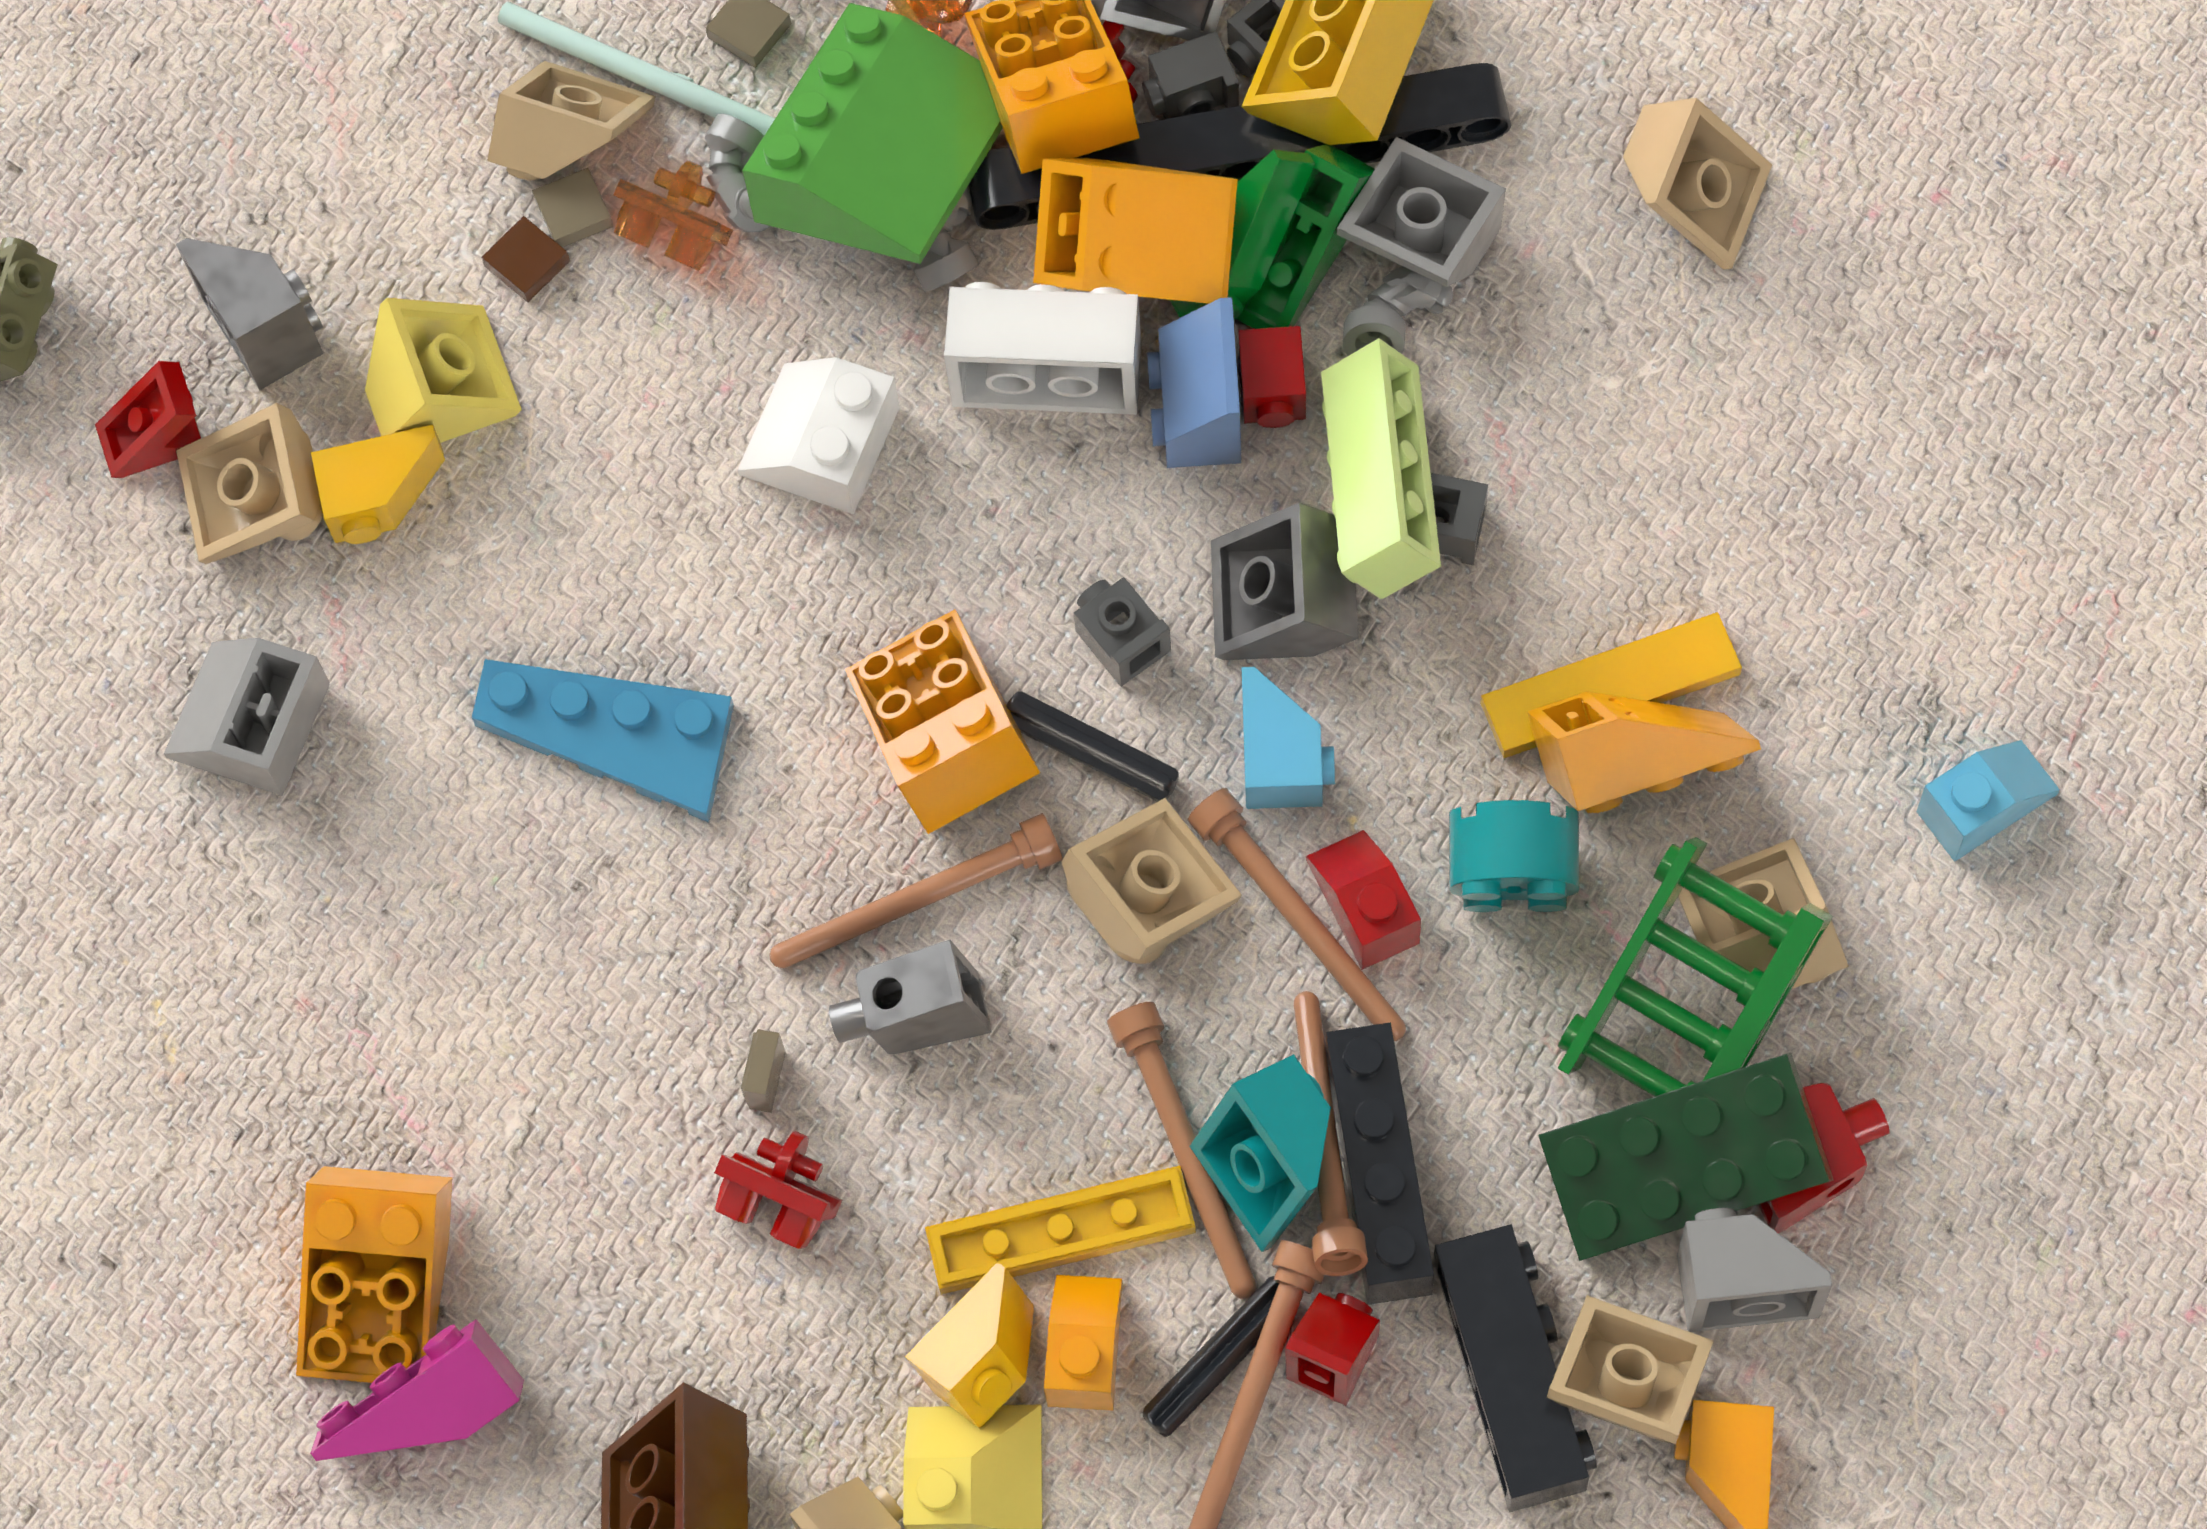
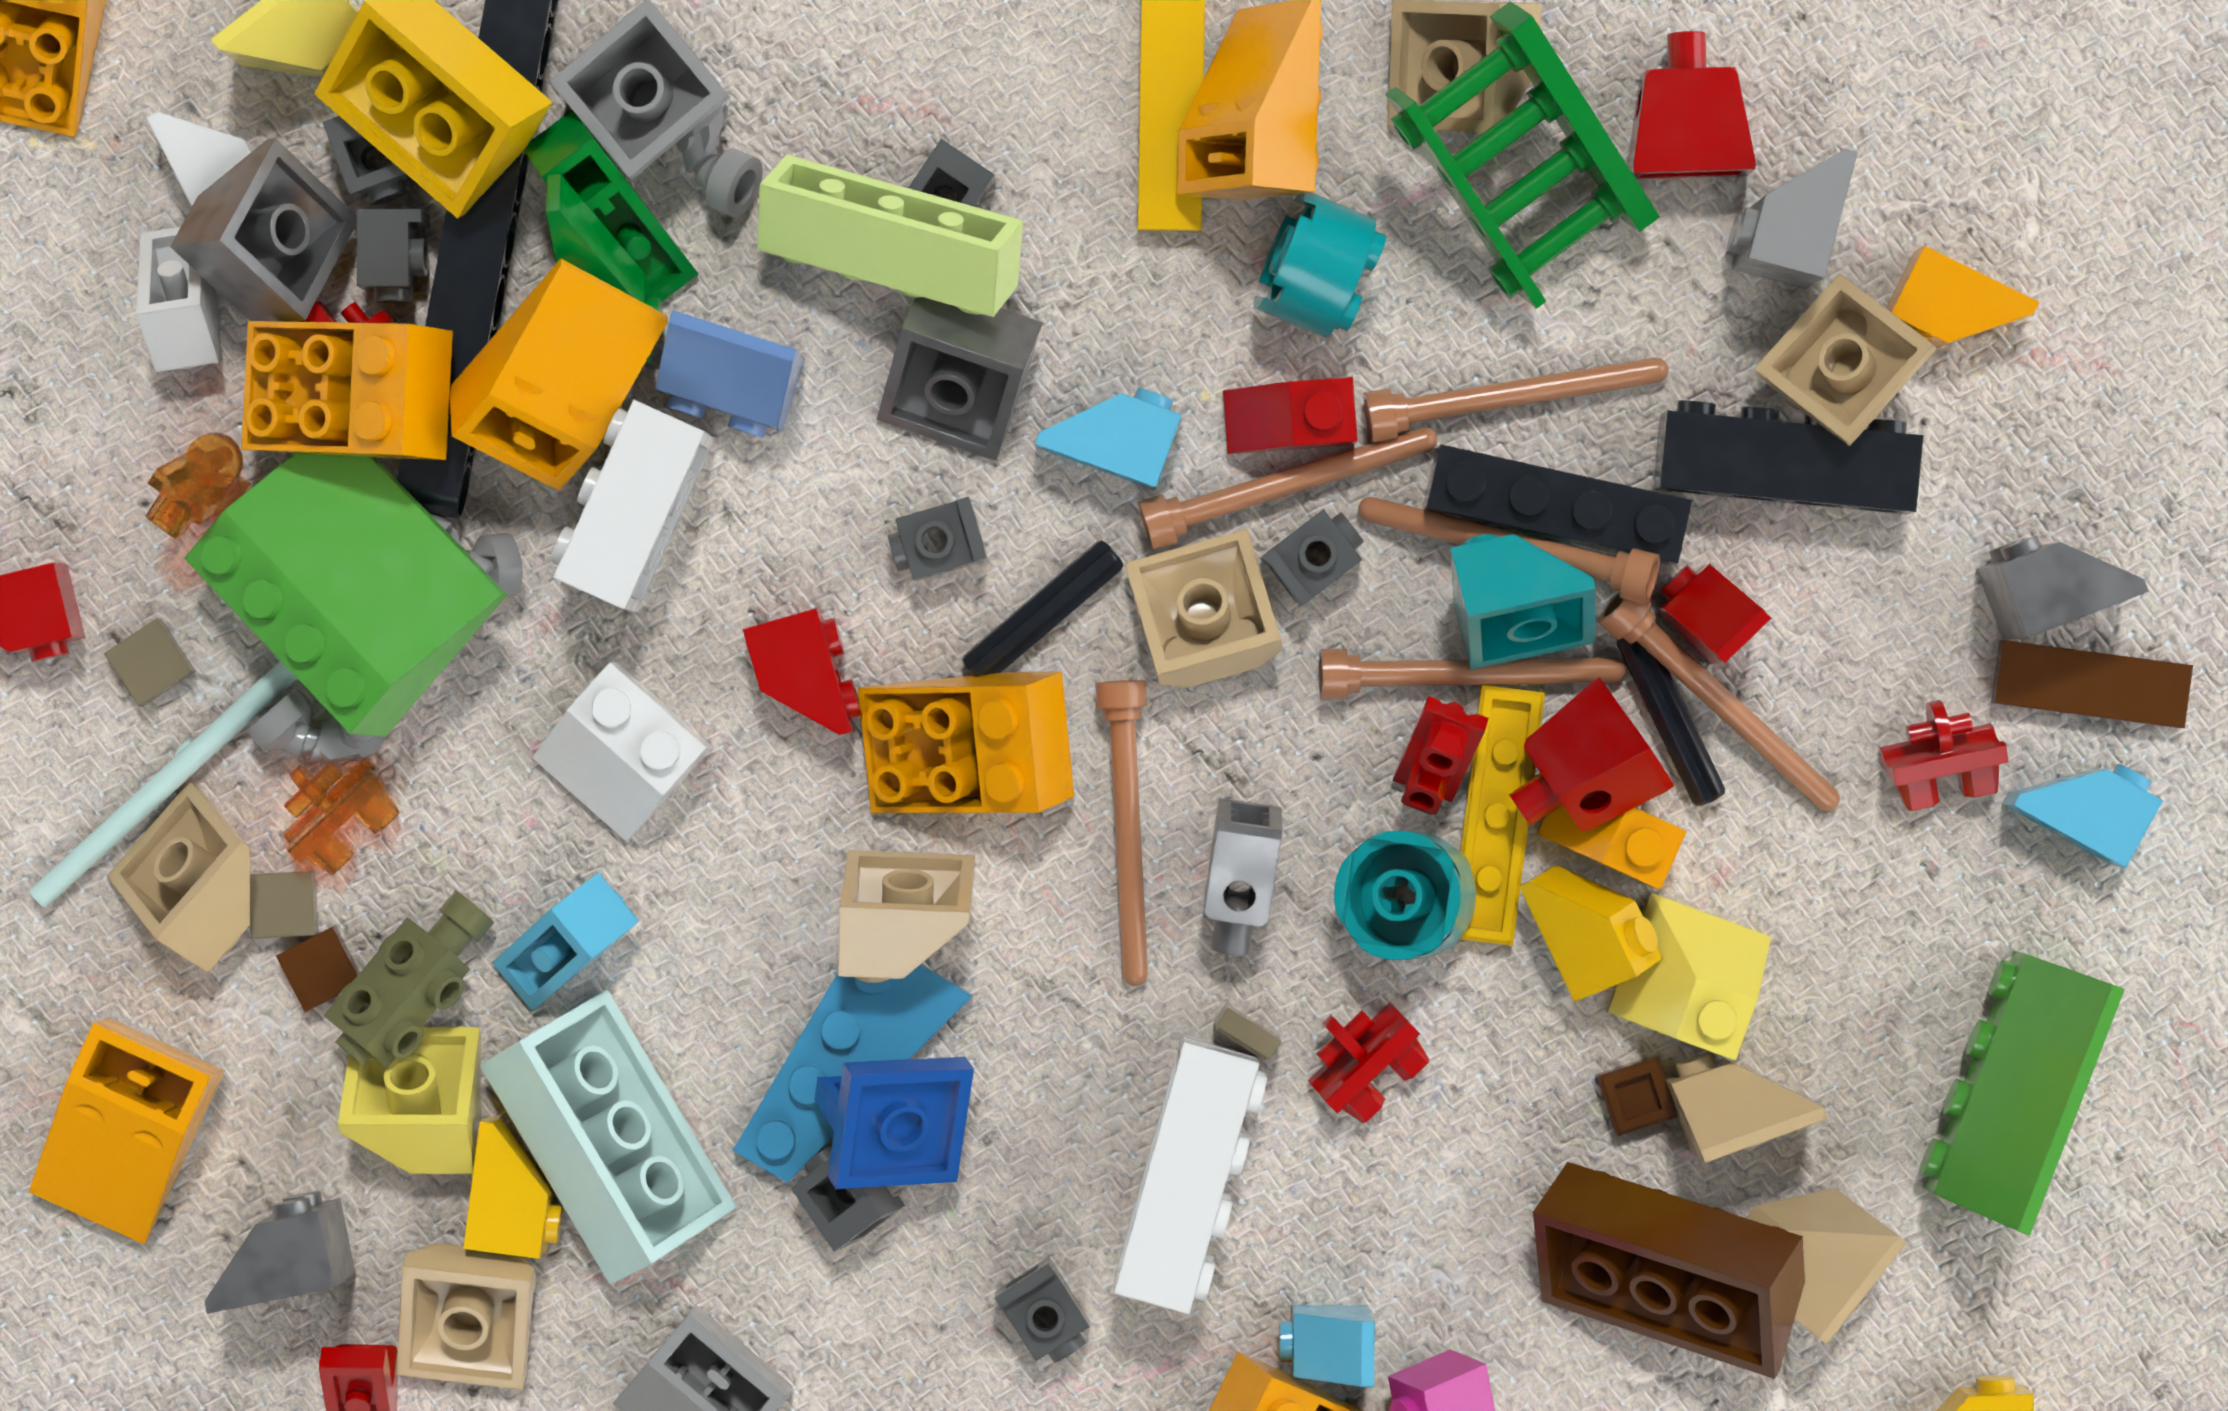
camera: 75 degrees left, 20 degrees up
red brick [1238,326,1306,428] -> none
dark green plate [1538,1053,1834,1261] -> none
none -> light orange slope [29,1017,225,1245]
none -> olive brick [324,890,494,1068]
none -> light aqua slope [479,989,737,1285]
none -> medium azure slope [492,872,639,1012]
none -> red slope [742,608,863,735]
none -> dark grey brick [791,1145,905,1251]
none -> blue bracket [814,1057,974,1189]
none -> tan slope [838,850,975,983]
none -> dark grey brick [994,1257,1090,1363]
none -> white piece [1114,1033,1267,1314]
none -> dark grey brick [1261,509,1364,608]
none -> medium azure slope [1279,1305,1375,1387]
none -> teal brick [1334,831,1476,960]
none -> nougat piece [1363,358,1669,443]
none -> red hips [1392,696,1489,815]
none -> red torso [1509,677,1675,831]
none -> reddish brown tile [1595,1055,1678,1137]

